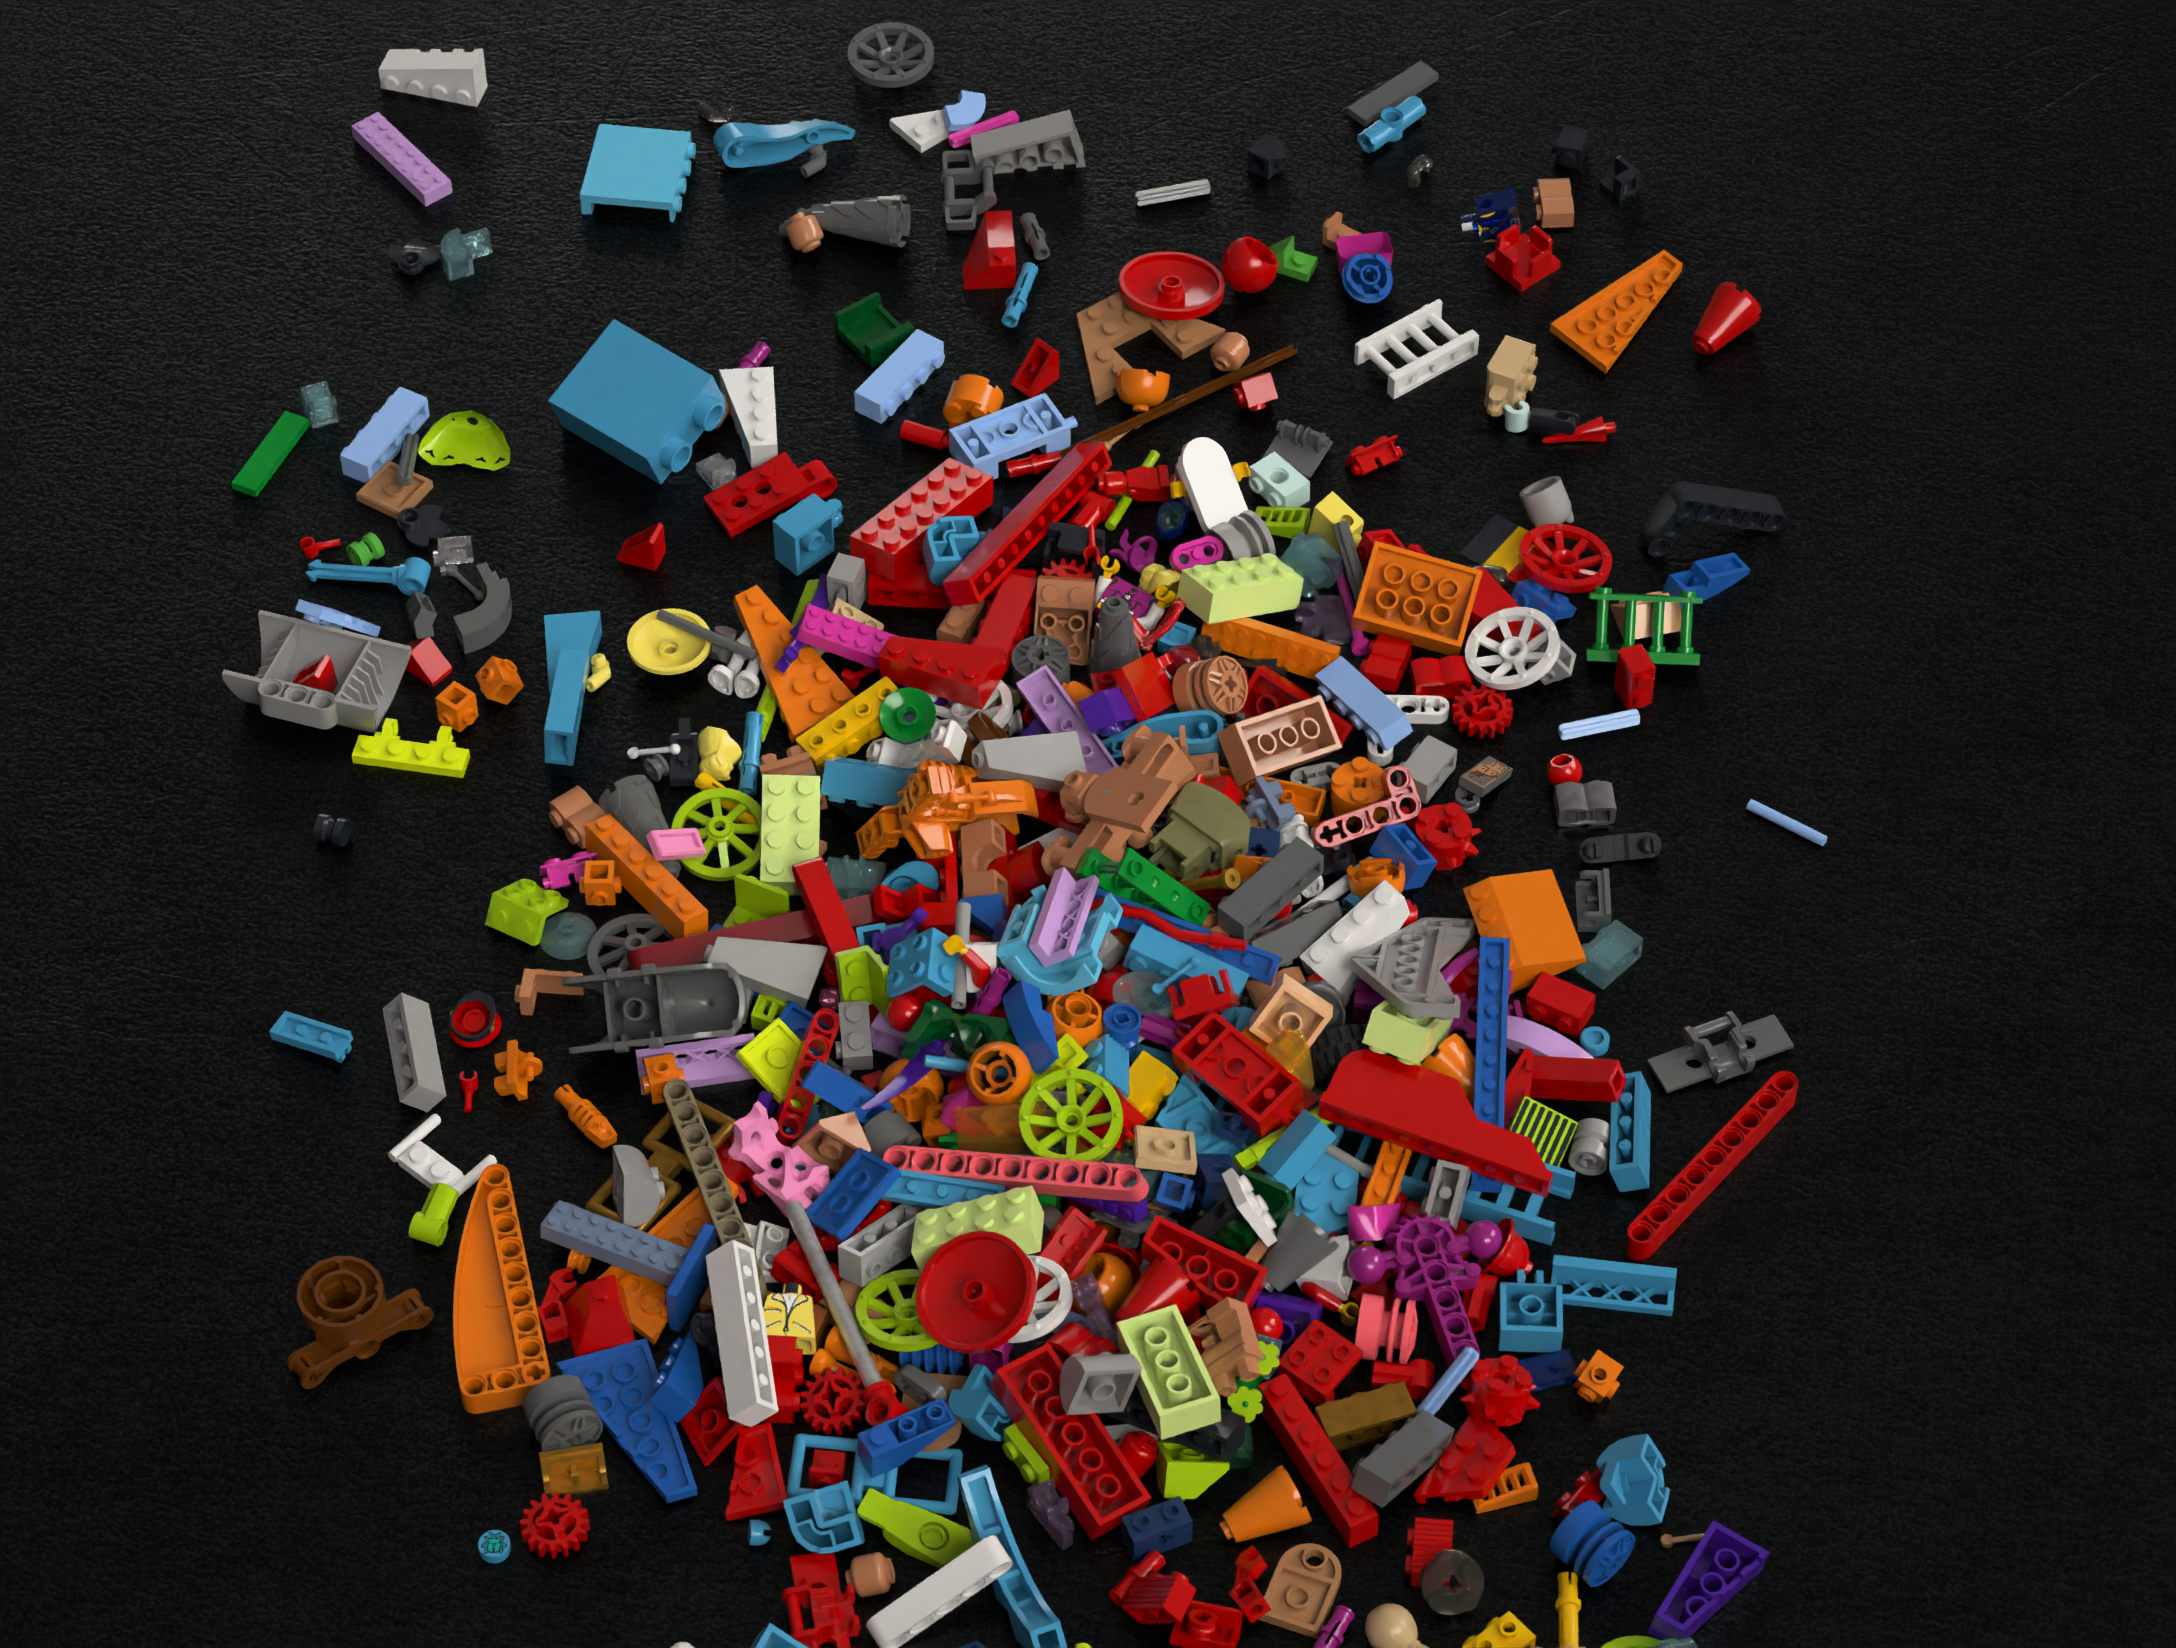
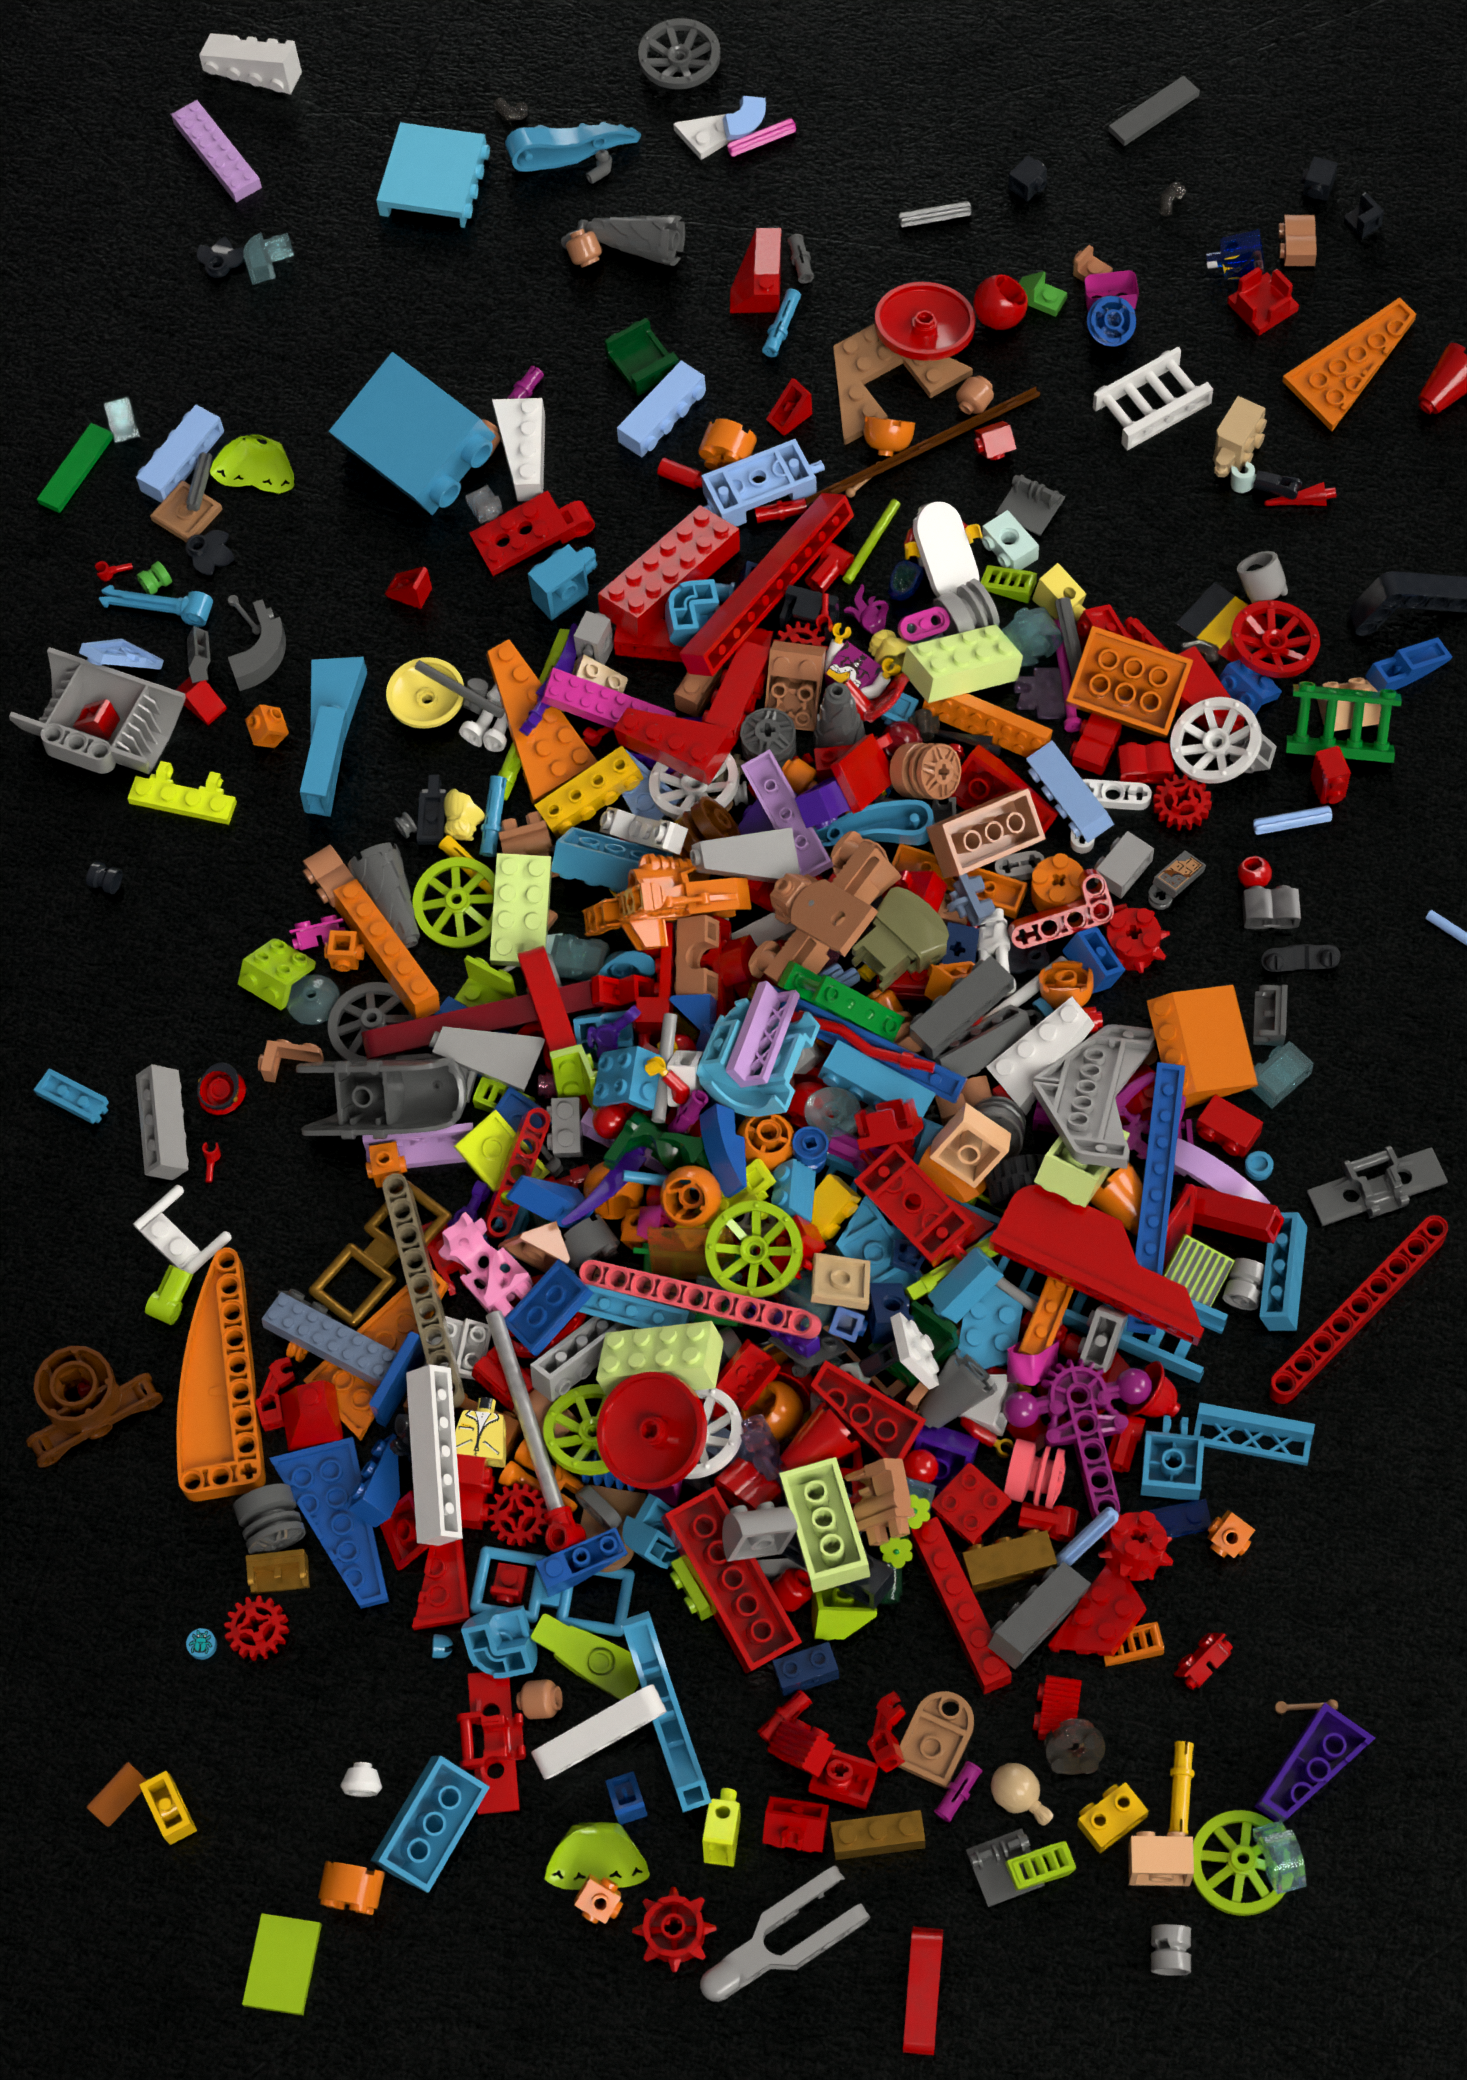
camera: 10 degrees right, 15 degrees up
clear bracket [433,535,474,576] -> none
orange brick [435,681,479,733] -> none
orange hips [494,1039,543,1101] -> none
orange hinge [554,1084,617,1149] -> none
light yellow arm [586,653,611,692] -> none
light grey brick [612,1145,665,1227] -> none
white hinge [627,744,681,759] -> none
bright pink tile [646,828,707,861] -> none
green dish [879,687,936,743] -> none
dark grey bar [941,150,997,231] -> none
light grey wedge [970,110,1086,174] -> none
clear purple plate [1027,1480,1075,1551] -> none
red piece [1095,465,1170,502] -> none
dark azure hinge [1151,956,1200,996] -> none
nougat bracket [1174,725,1220,782] -> none
pearl gold bar [1179,868,1241,891] -> none
orange cone [1219,1465,1312,1543] -> none
clear yellow slope [1264,1027,1315,1098] -> none
red hinge [1344,435,1403,476] -> none
dark azure piece [1357,95,1426,153] -> none
blue wheel [1549,1500,1636,1587] -> none
dark azure brick [1596,1434,1670,1526] -> none

